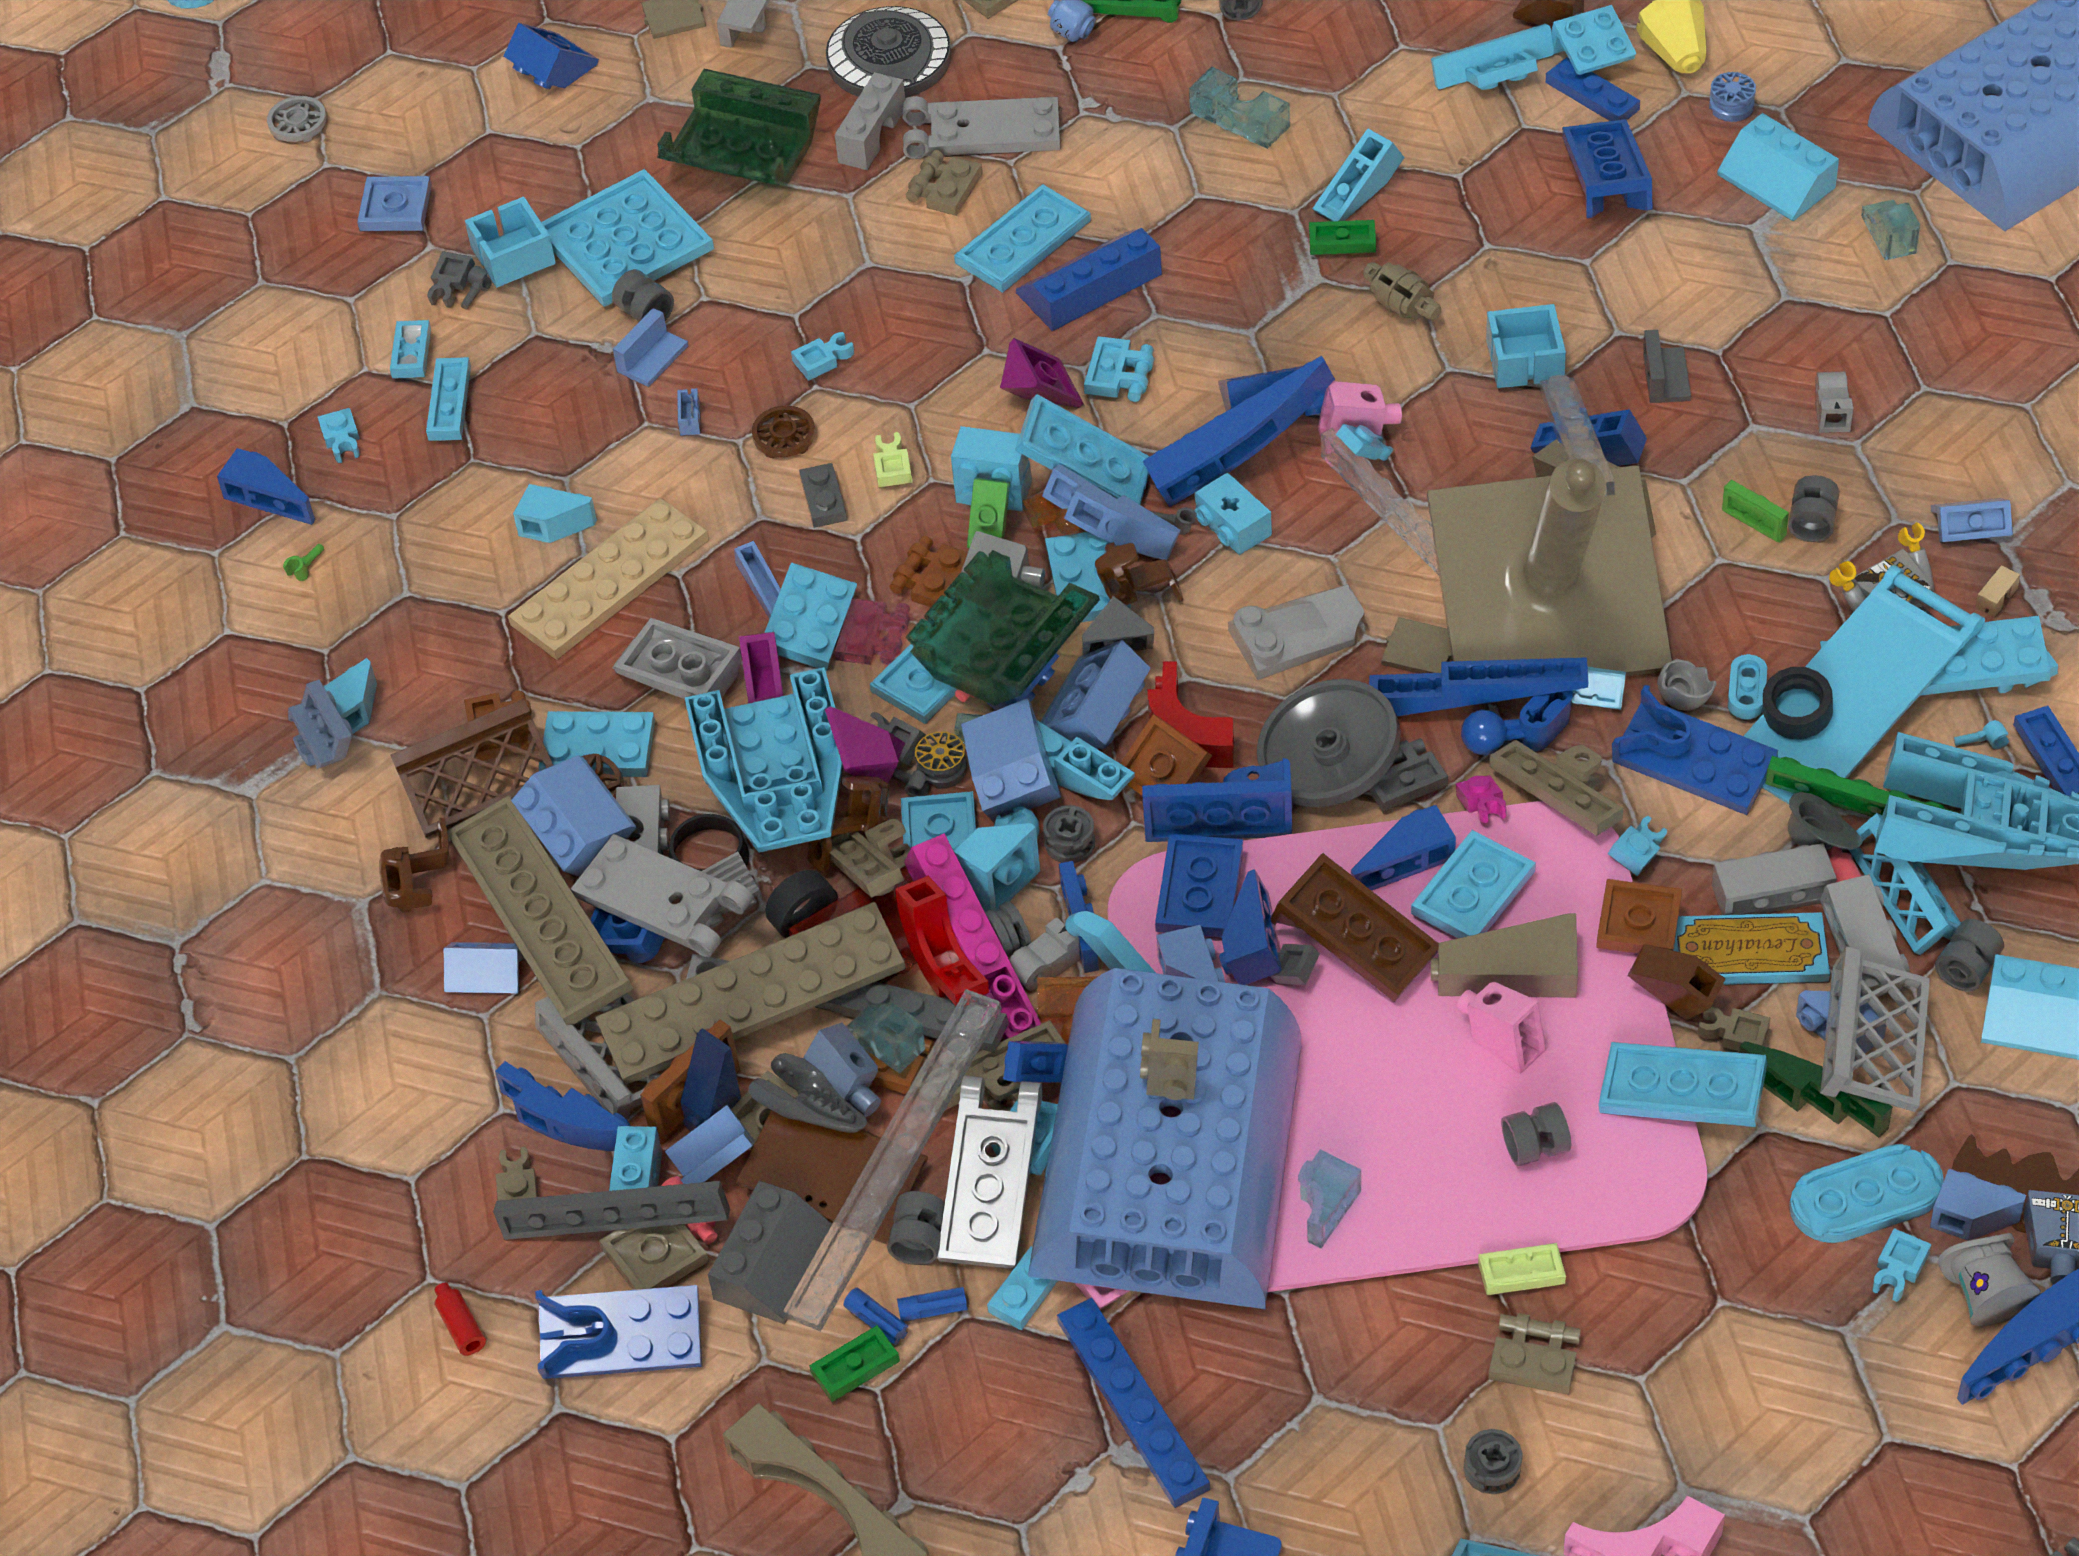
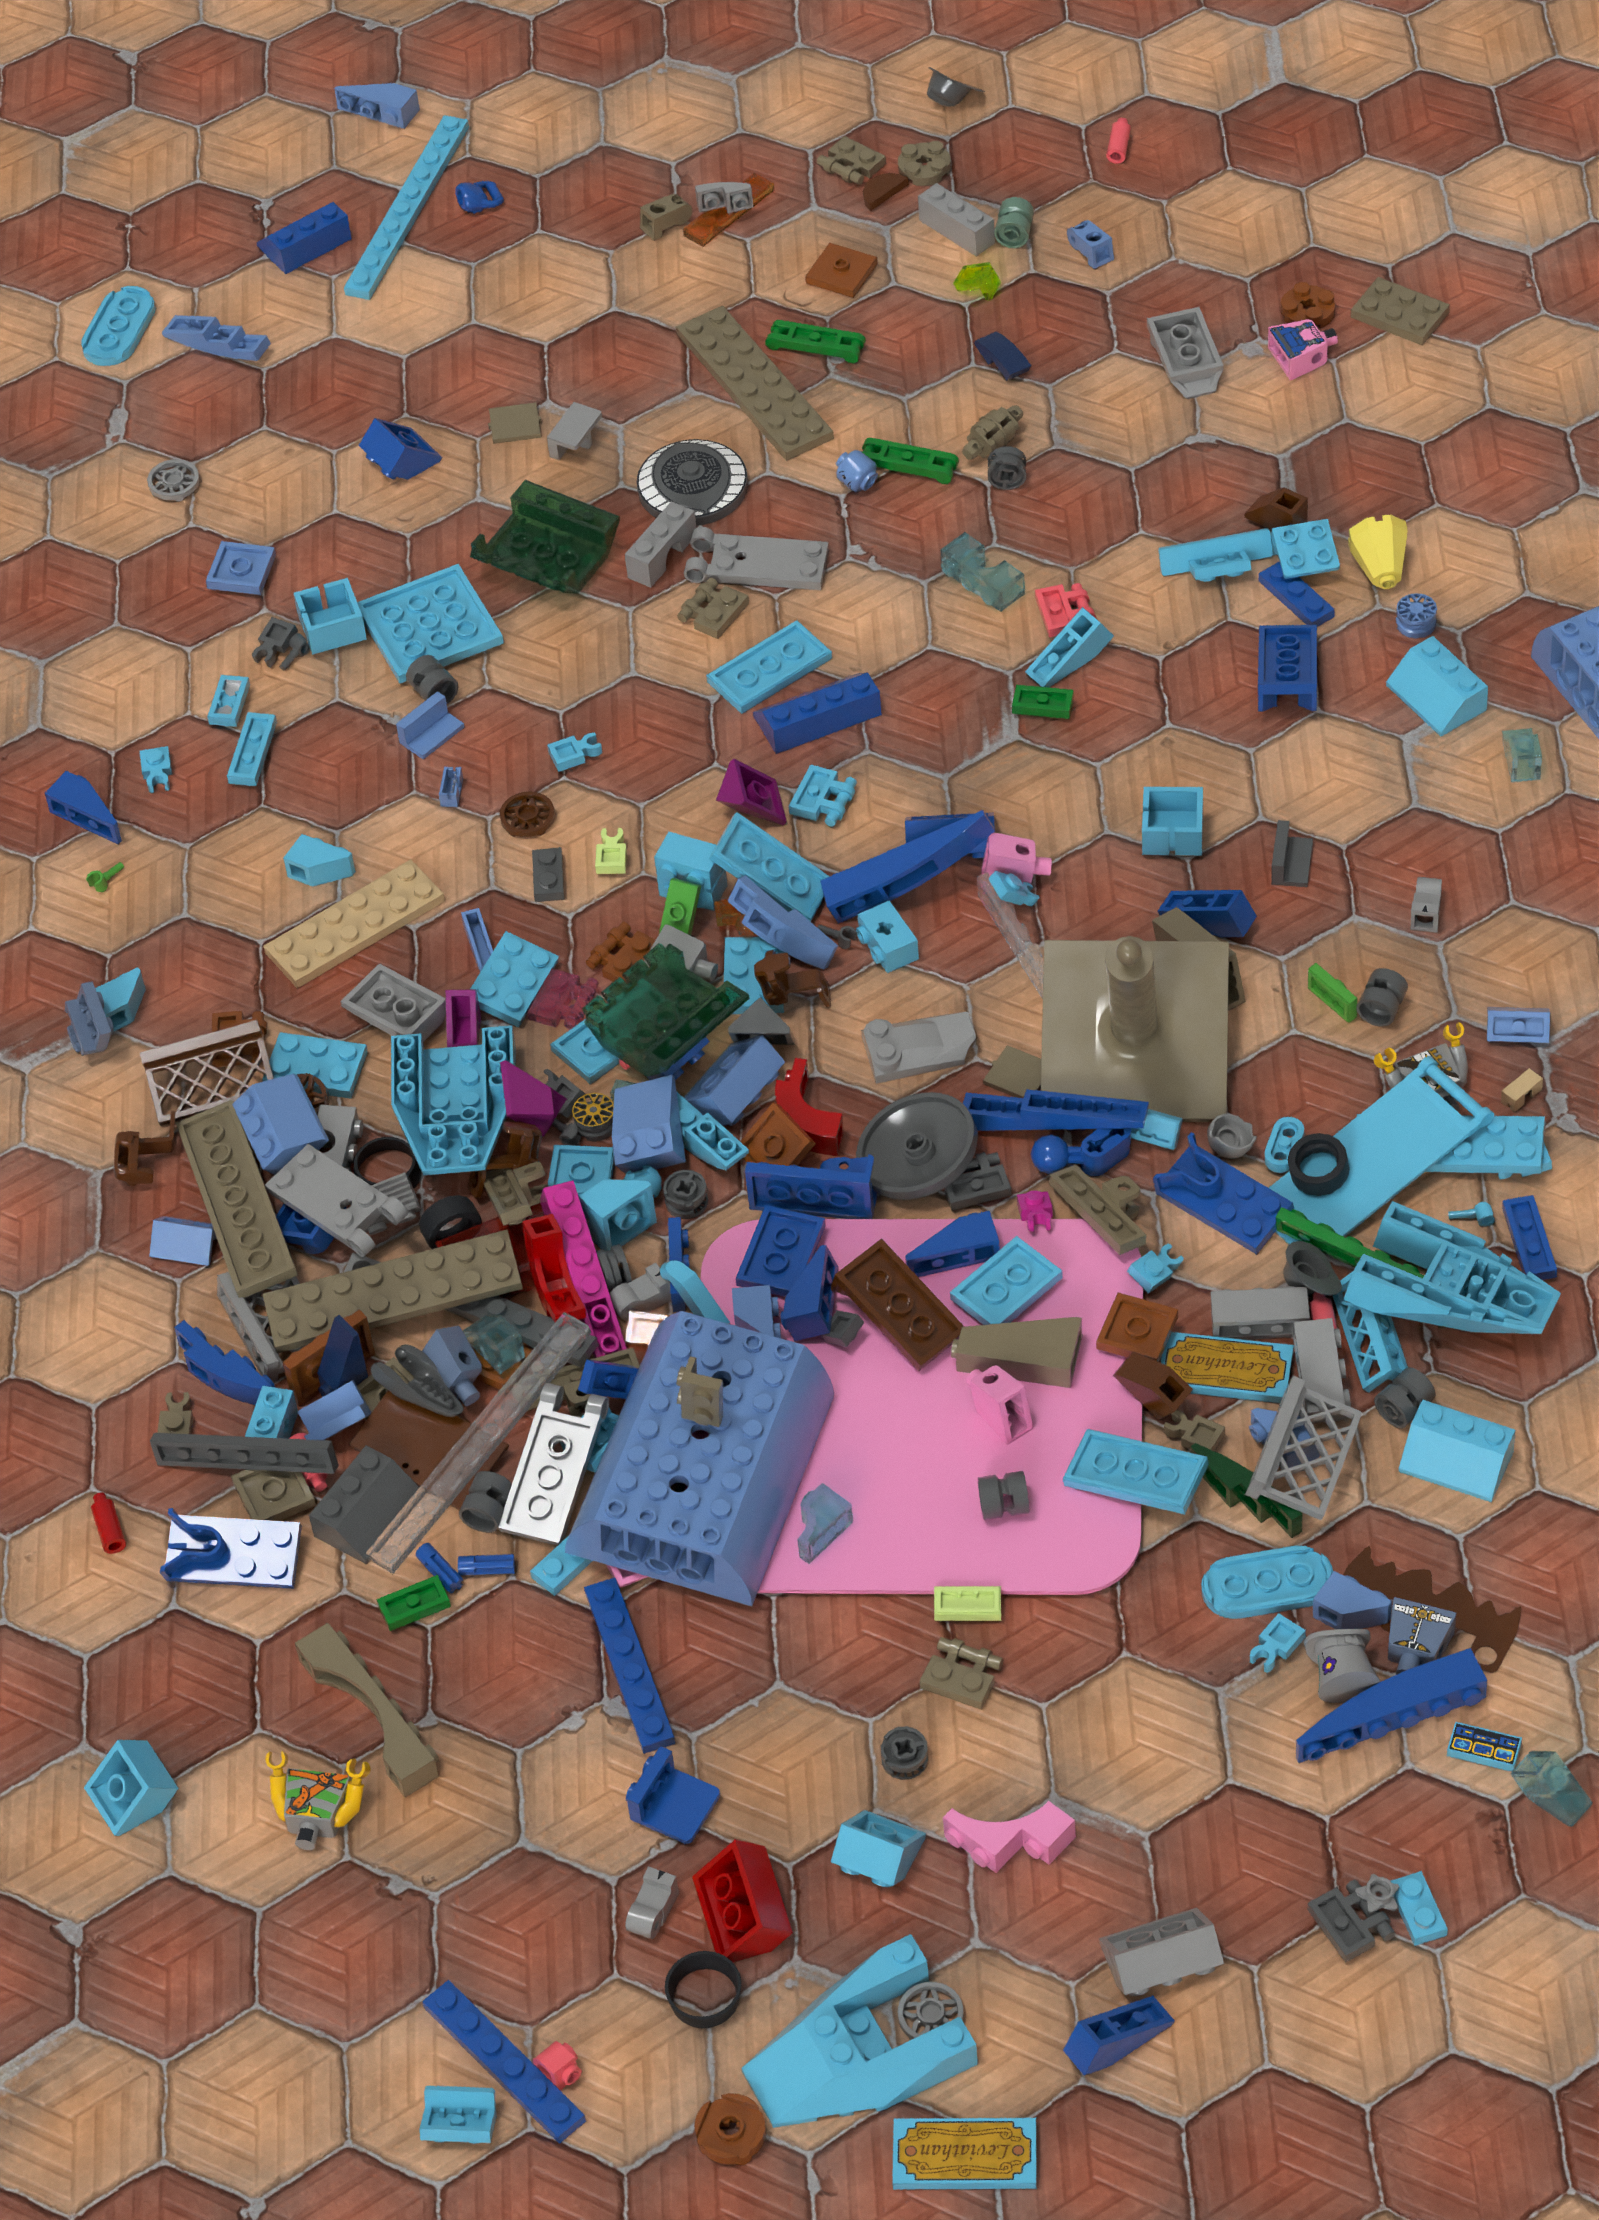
camera: 10 degrees right, 0 degrees up
dark tan piece [1363,262,1442,321] -> none
clear plate [1540,375,1615,496] -> none
none -> coral plate [1035,583,1096,638]

